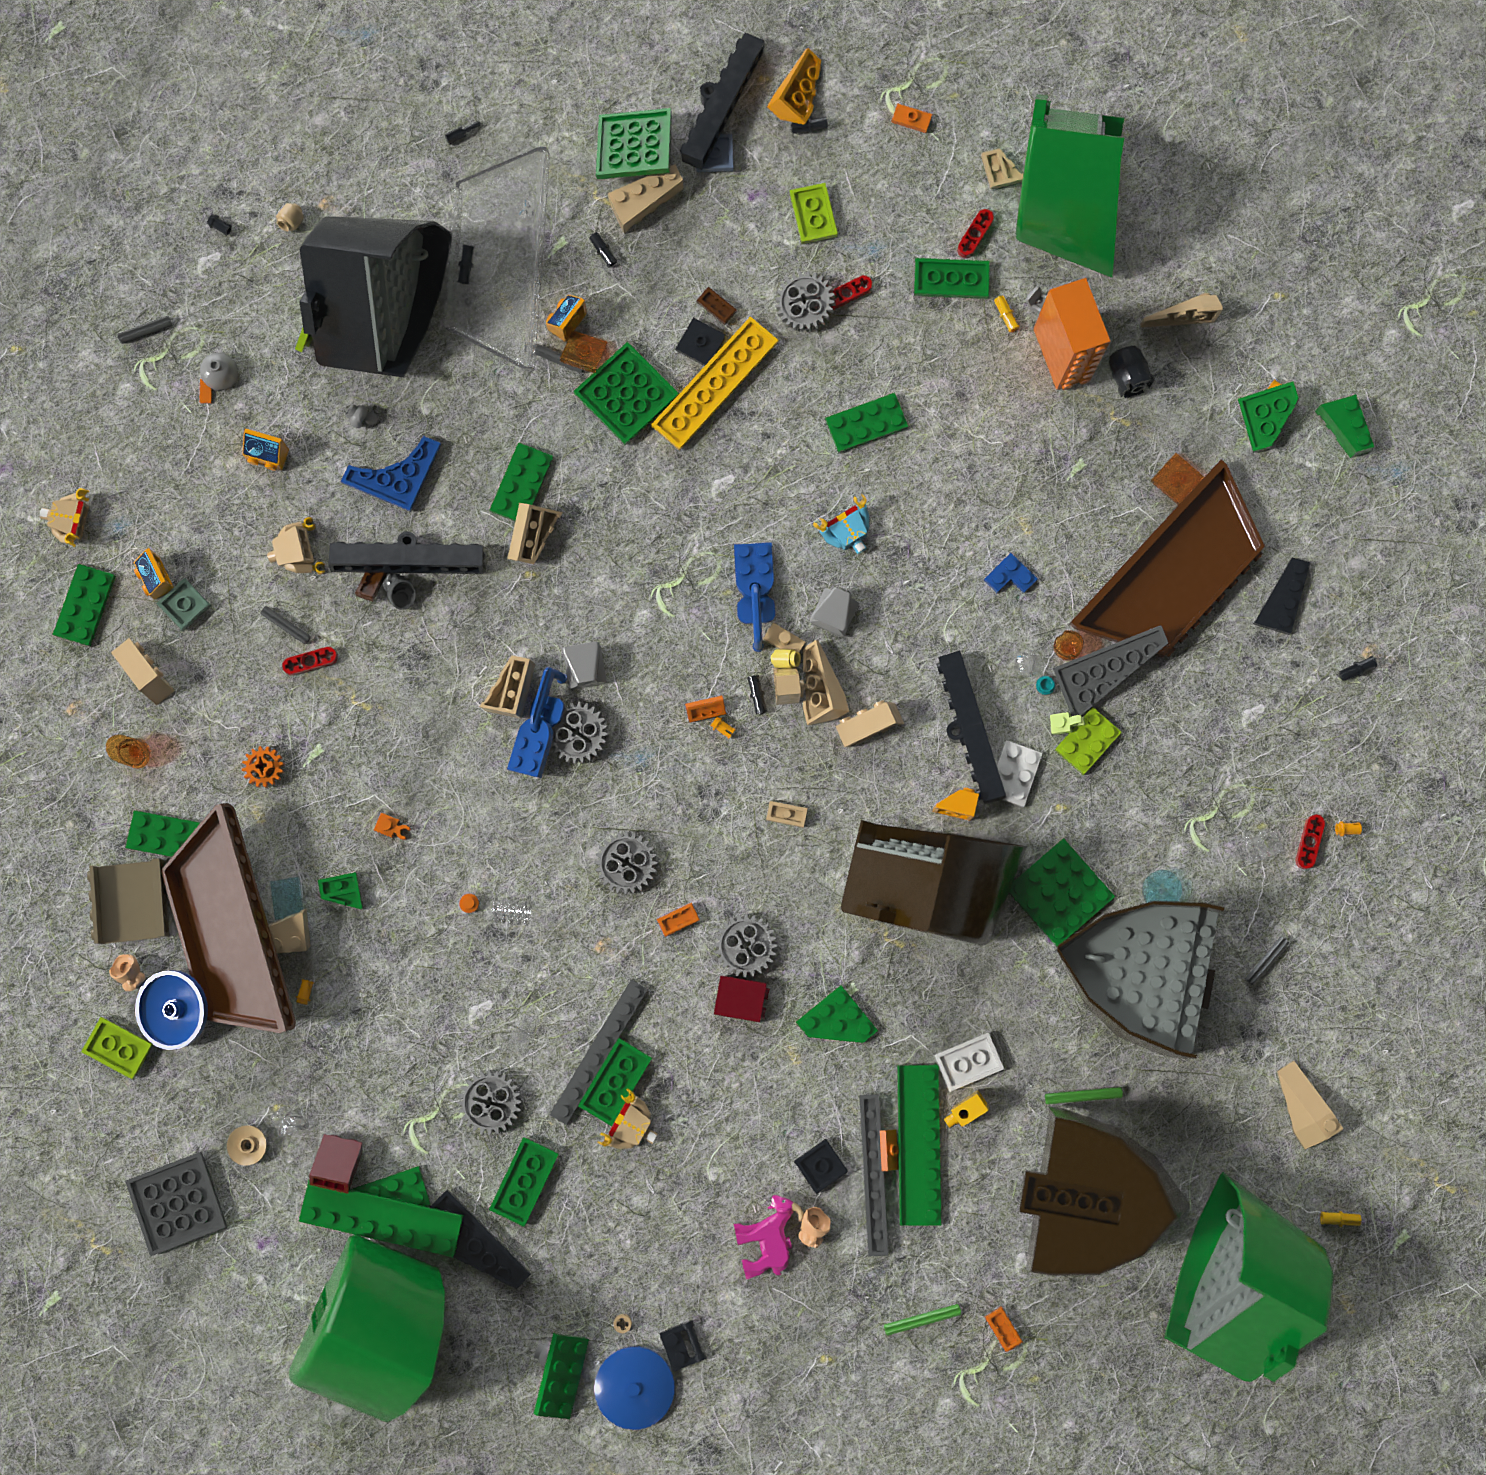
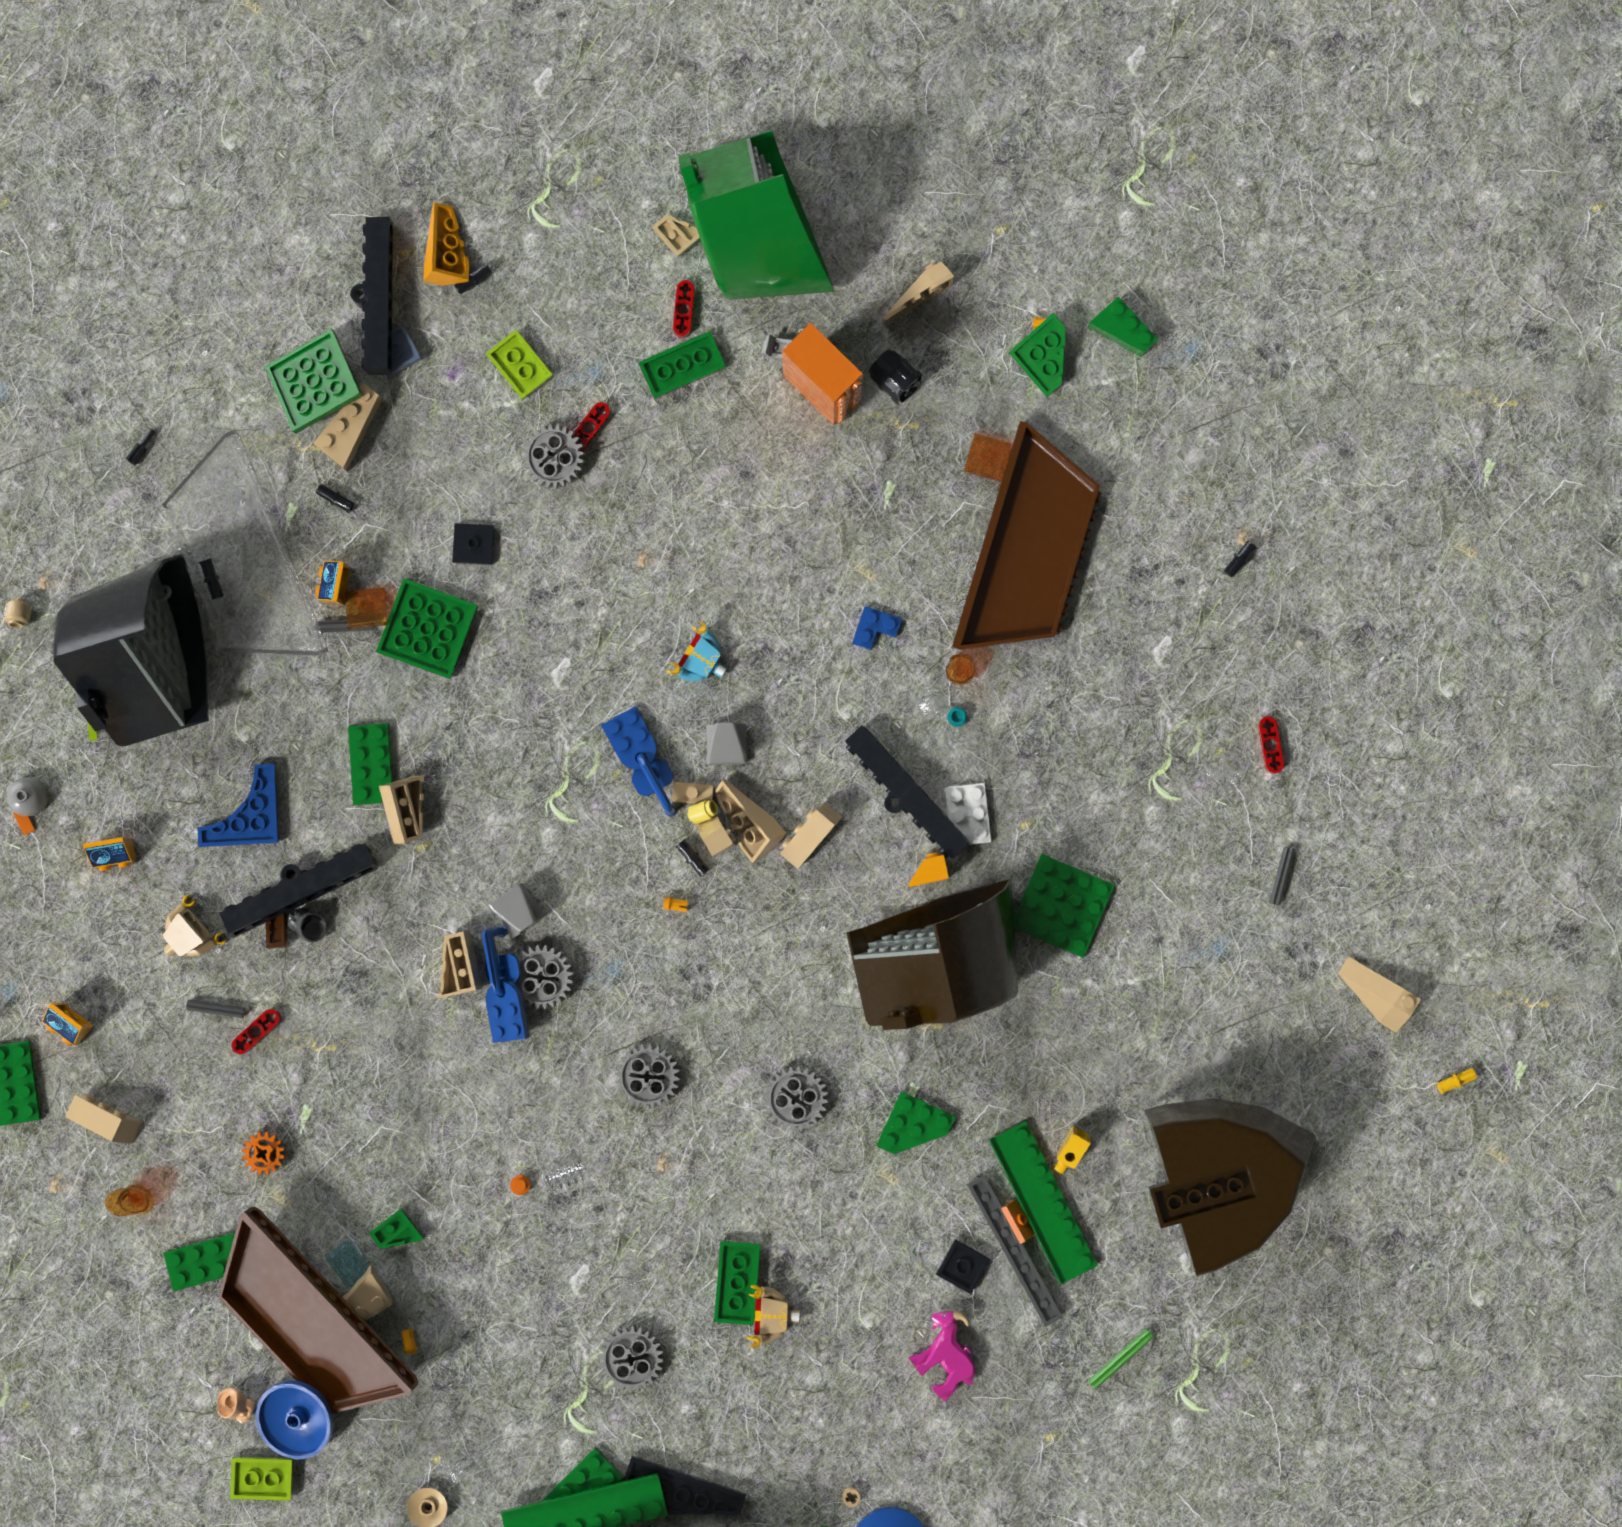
camera: 20 degrees left, 5 degrees up
dark tan panel [87,858,170,944] -> none
sand green plate [156,578,211,631] -> none
brick [309,1134,363,1194] -> none
light grey animal [345,404,378,428] -> none
orange plate [374,813,411,840] -> none
green plate [489,1137,559,1227] -> none
dark grey plate [550,979,648,1125] -> none
yellow plate [651,316,778,451] -> none
orange plate [657,902,700,937] -> none
black plate [659,1320,707,1372] -> none
orange plate [685,695,726,723] -> none
reddish brown plate [696,287,737,325] -> none
dark red brick [714,975,770,1023] -> none
tan plate [766,801,808,828] -> none
light nougat hair [798,1207,831,1248] -> none
green plate [825,392,908,454] -> none
orange plate [891,103,932,133] -> none
white plate [934,1032,1004,1092] -> none
orange plate [984,1306,1023,1353] -> none
yellow axle [994,295,1020,333] -> none
bright green axle [1045,1087,1123,1104] -> none
yellowish green plate [1050,712,1085,735] -> none
dark grey wing [1053,625,1168,716] -> none
lime plate [1055,707,1121,775] -> none
light grey piece [1057,901,1225,1059] -> none
clear light blue plate [1142,870,1182,903] -> none
green piece [1164,1172,1334,1382] -> none
black wing [1253,557,1310,635] -> none
light orange pin [1335,821,1362,837] -> none

